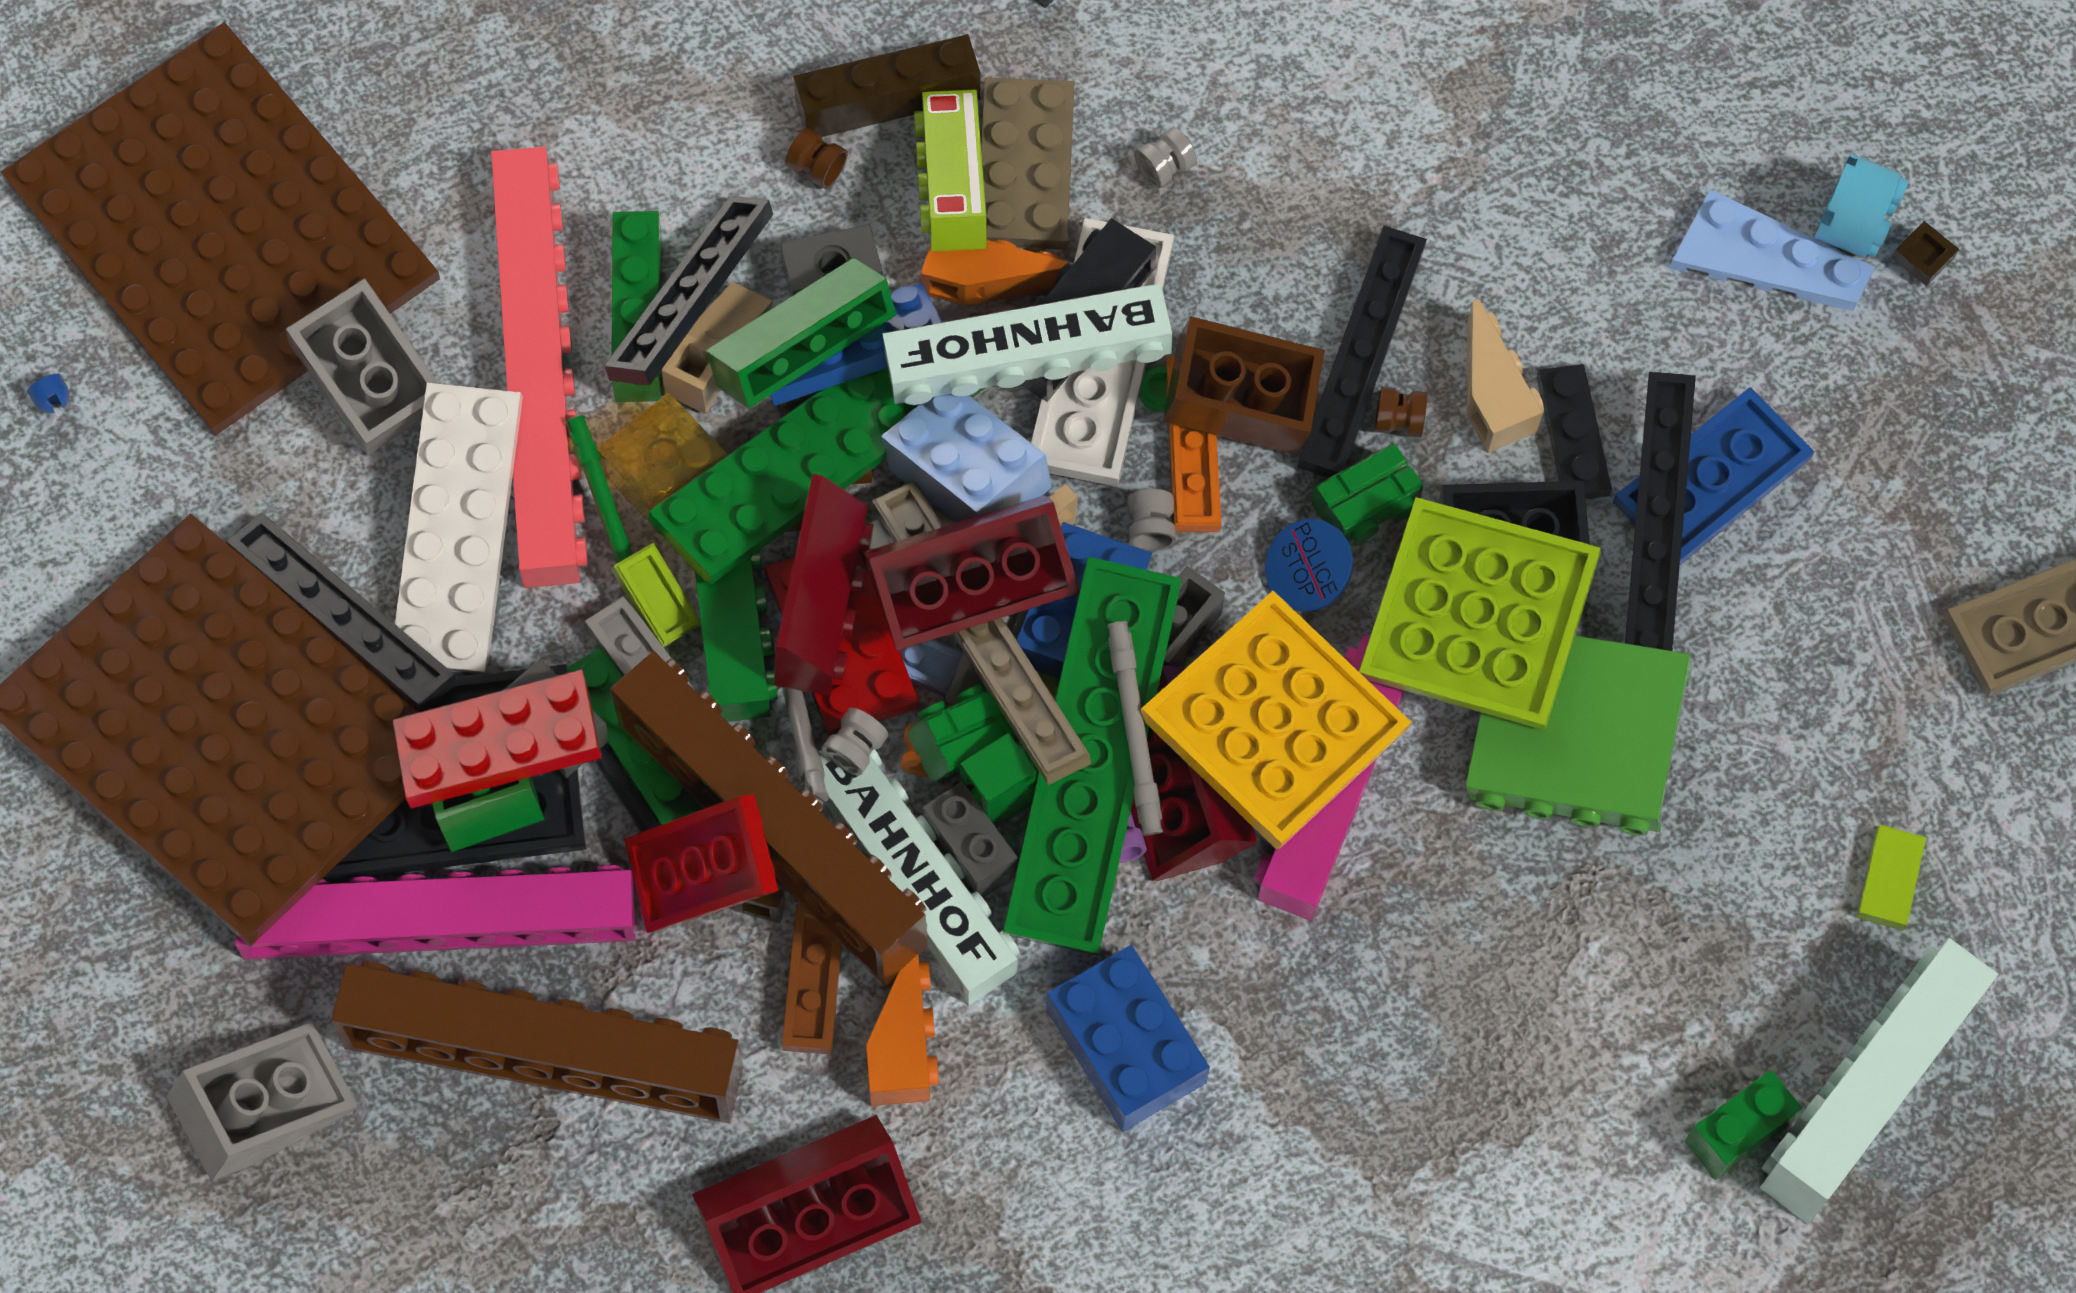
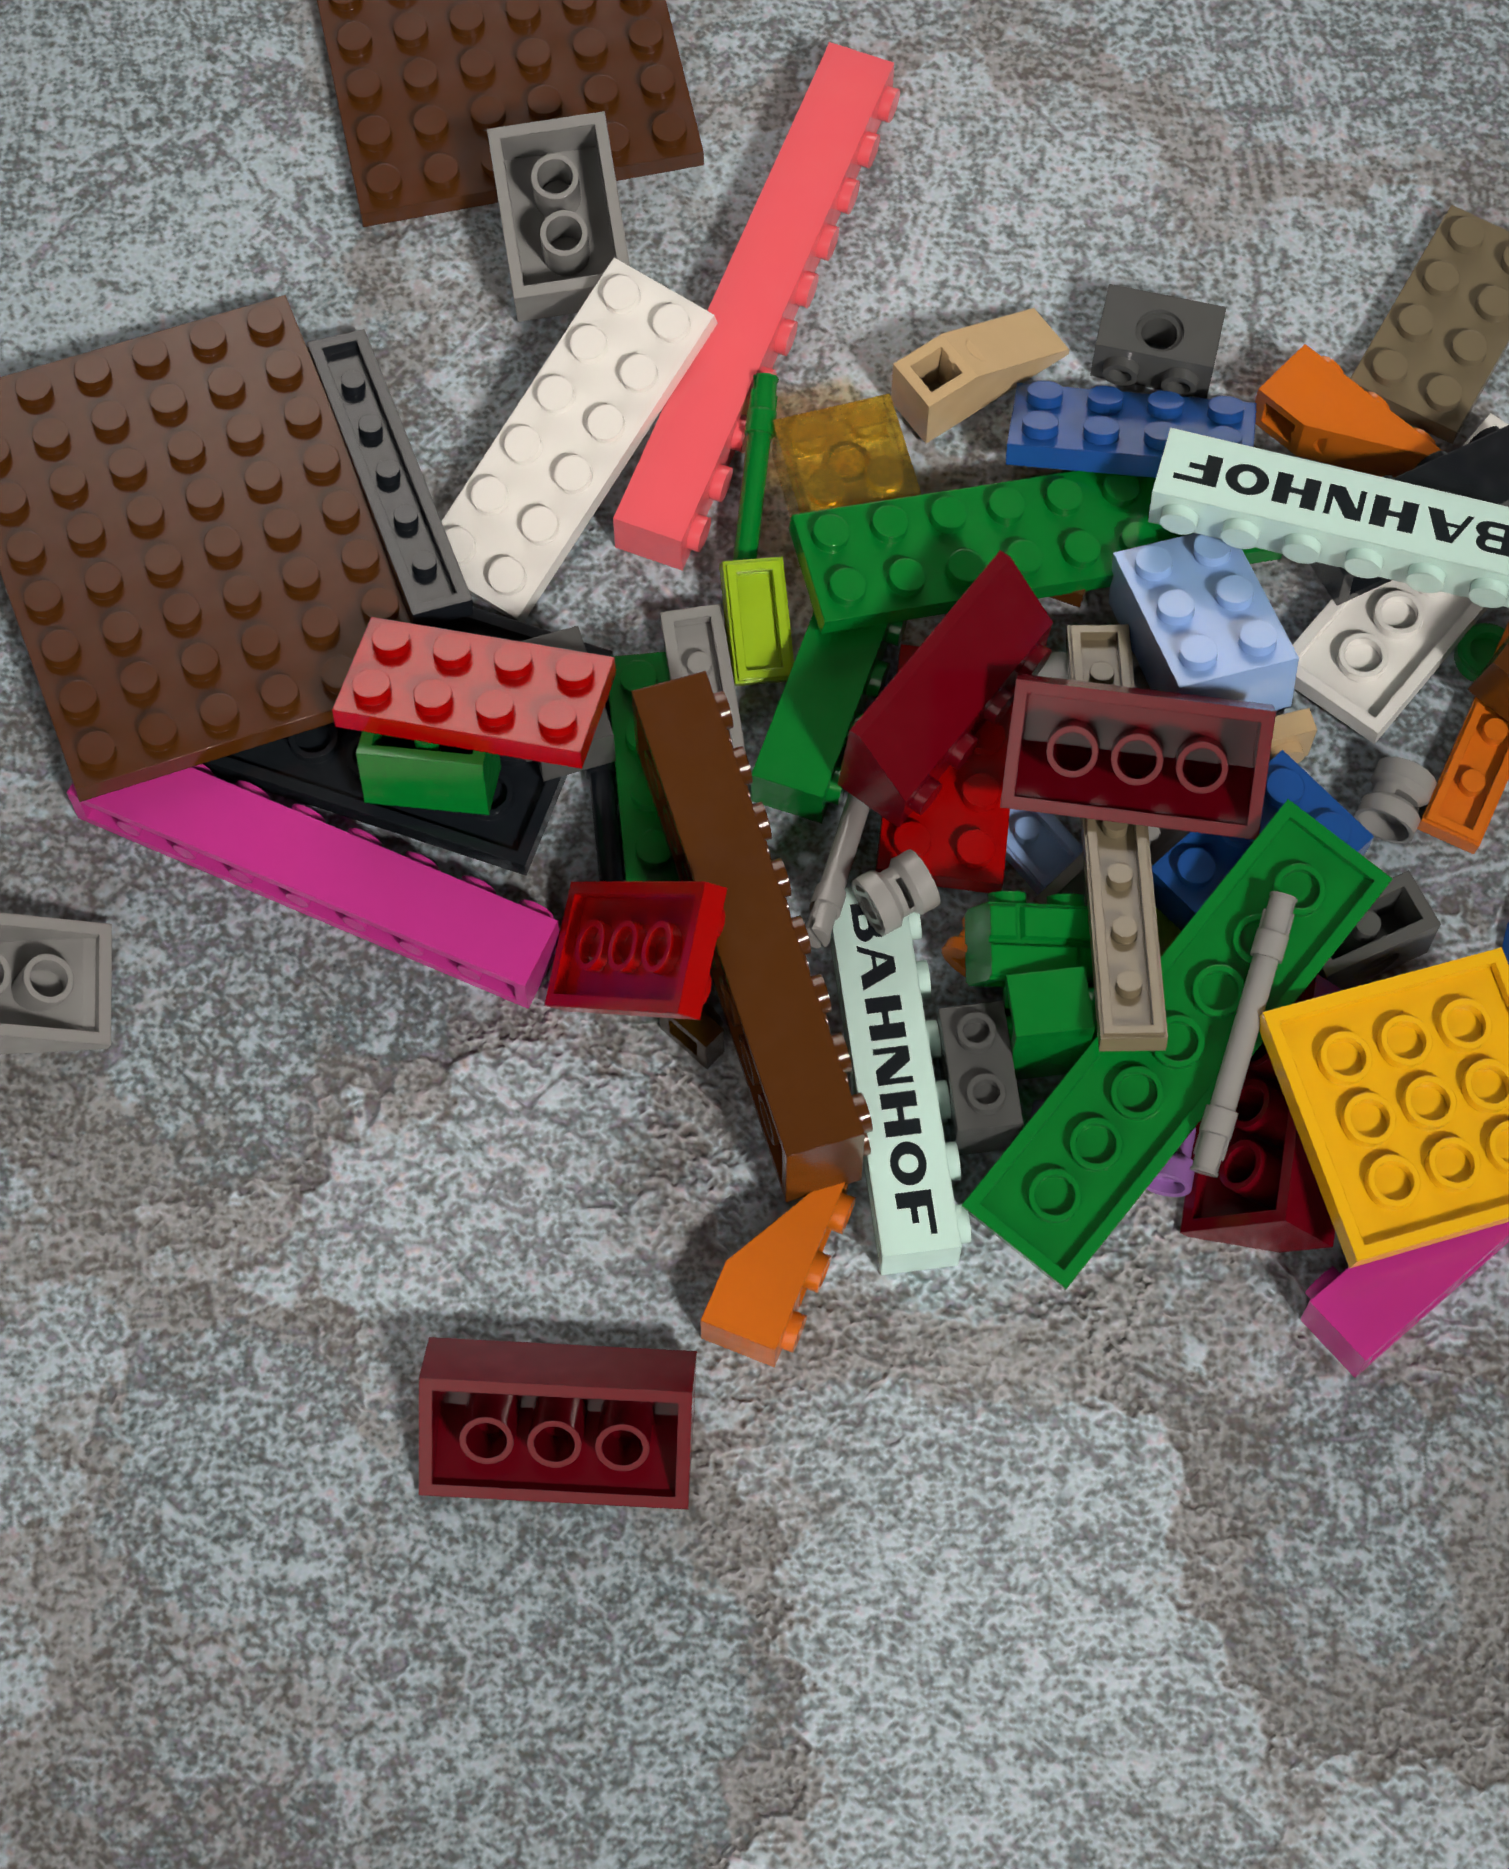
camera: 30 degrees right, 0 degrees up
blue hinge [27,374,70,414] -> none
reddish brown brick [331,961,743,1124] -> none
black plate [604,196,774,386] -> none
green brick [611,211,662,402] -> none
green brick [706,258,896,409] -> none
dark orange plate [782,904,842,1055] -> none
reddish brown wheel [785,127,848,189] -> none
dark brown brick [793,34,980,137] -> none
lime brick [914,90,987,252] -> none
blue brick [1046,944,1210,1132] -> none

